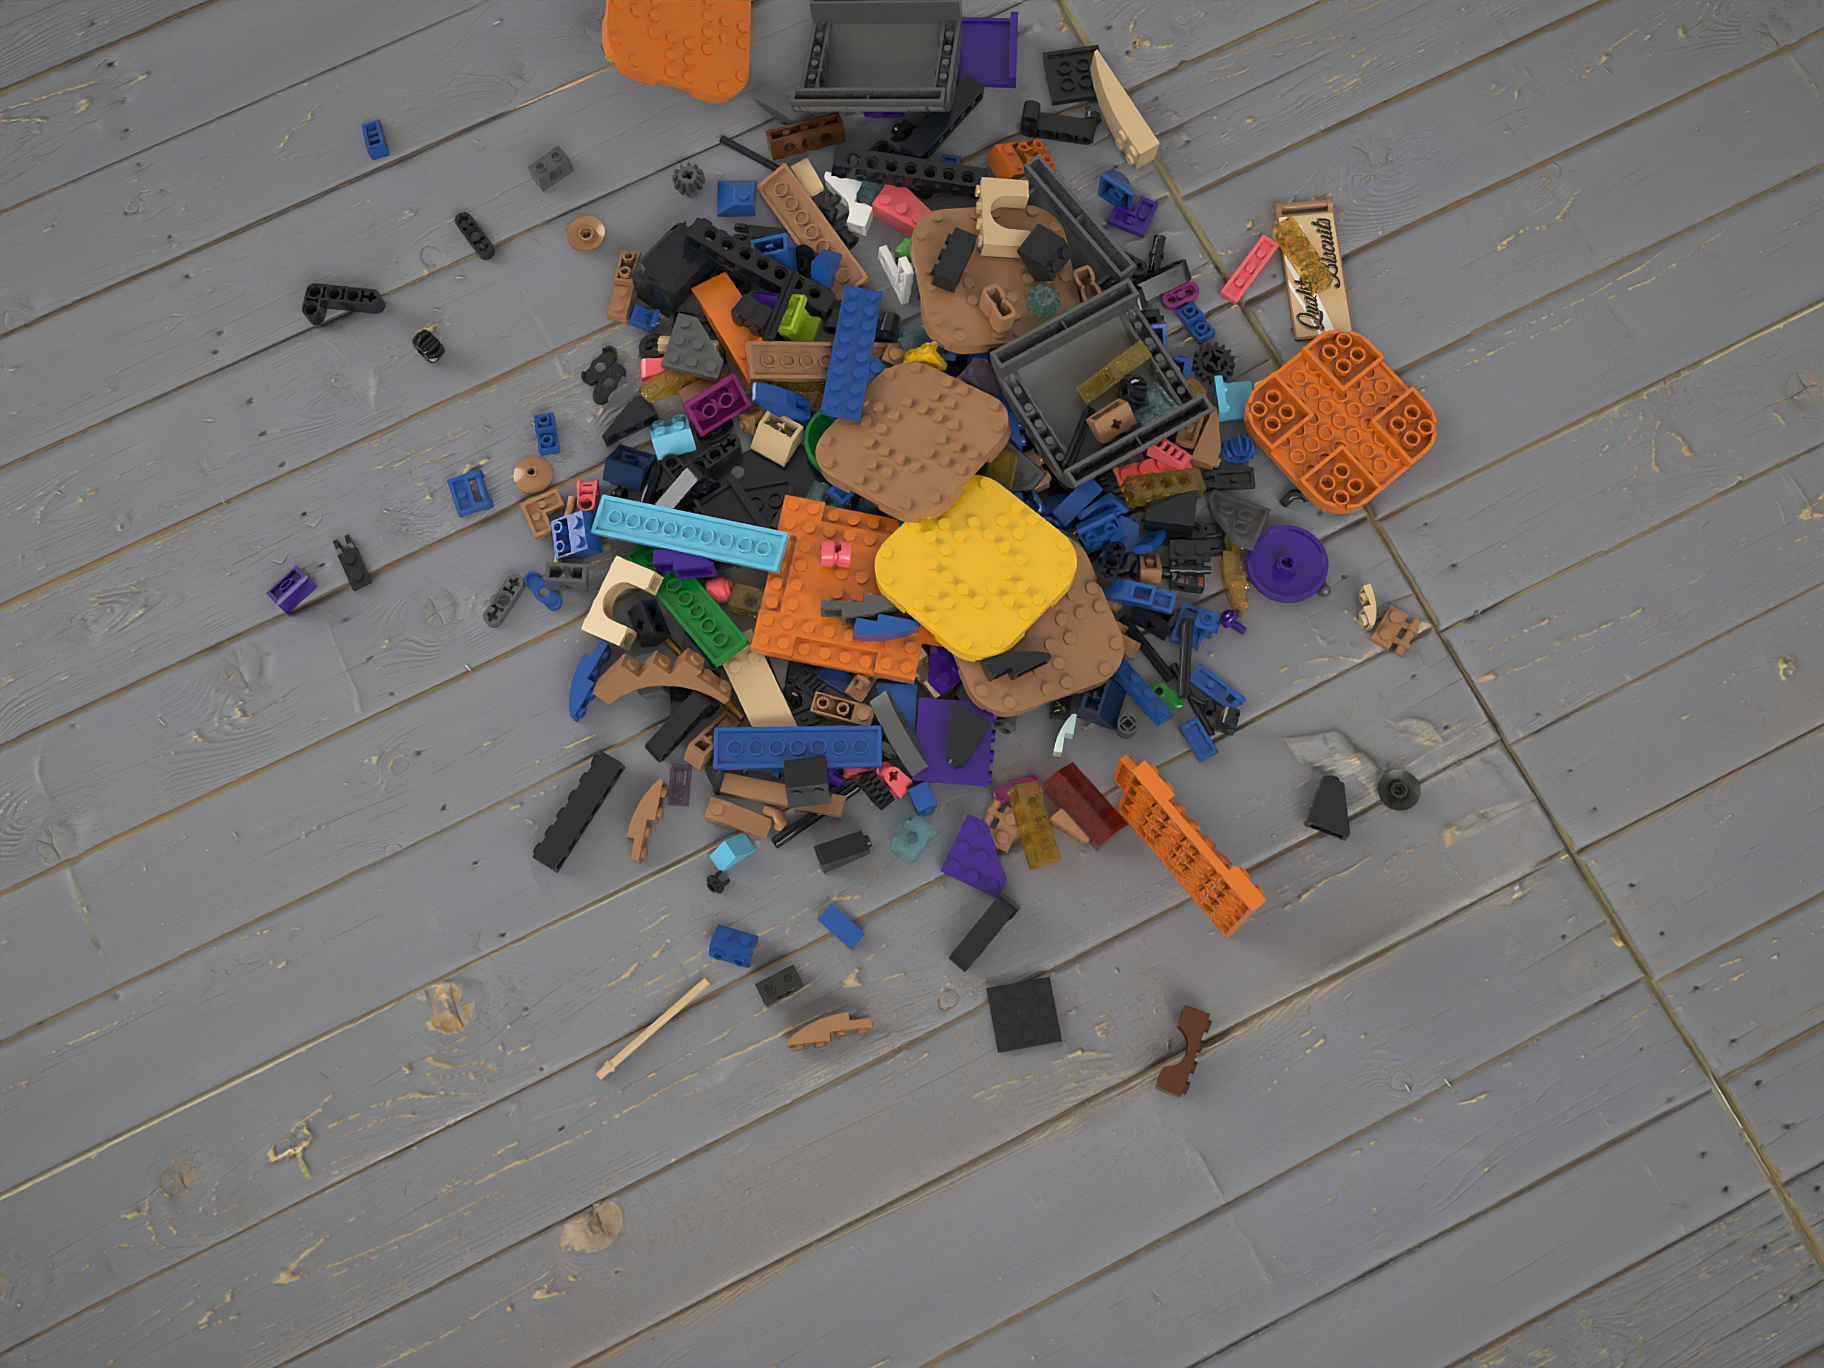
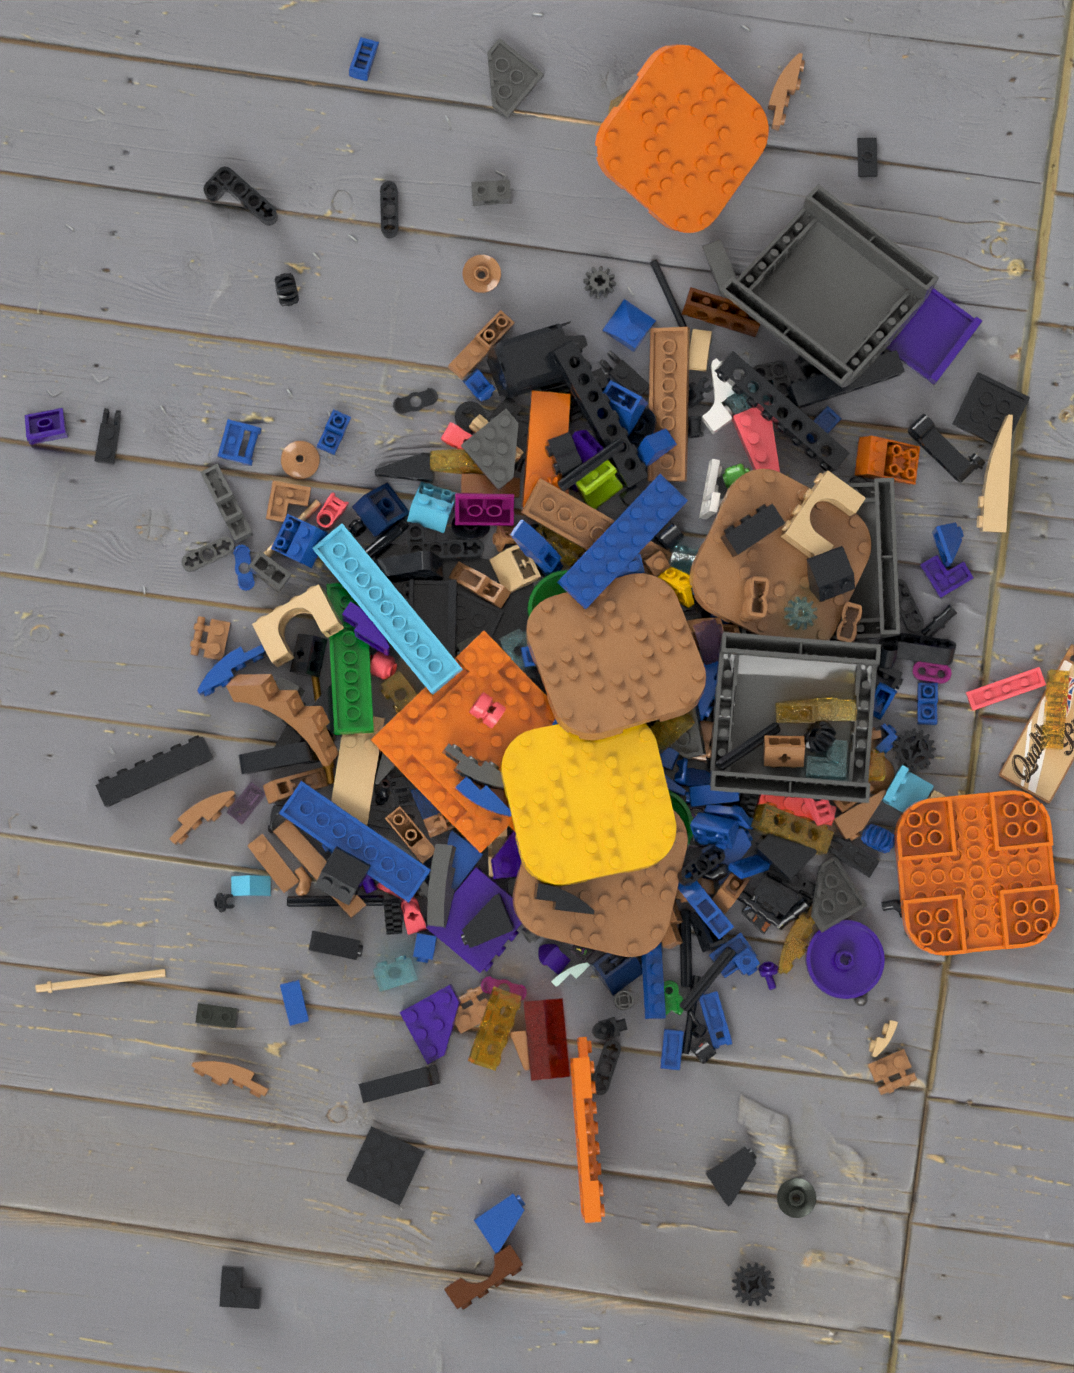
camera: 25 degrees right, 10 degrees up
black piece [592,363,627,406] -> none
blue bracket [709,924,759,968] -> none
none -> medium nougat plate [190,616,231,661]
none -> dark grey slope [200,464,253,544]
none -> black brick [219,1265,262,1309]
none -> medium nougat slope [448,561,511,609]
none -> blue slope [474,1193,525,1253]
none -> dark grey plate [487,38,544,119]
none -> dark purple tile [538,944,571,975]
none -> black hips [592,1017,628,1040]
none -> black gear [732,1262,775,1306]
none -> black pin [777,897,811,930]

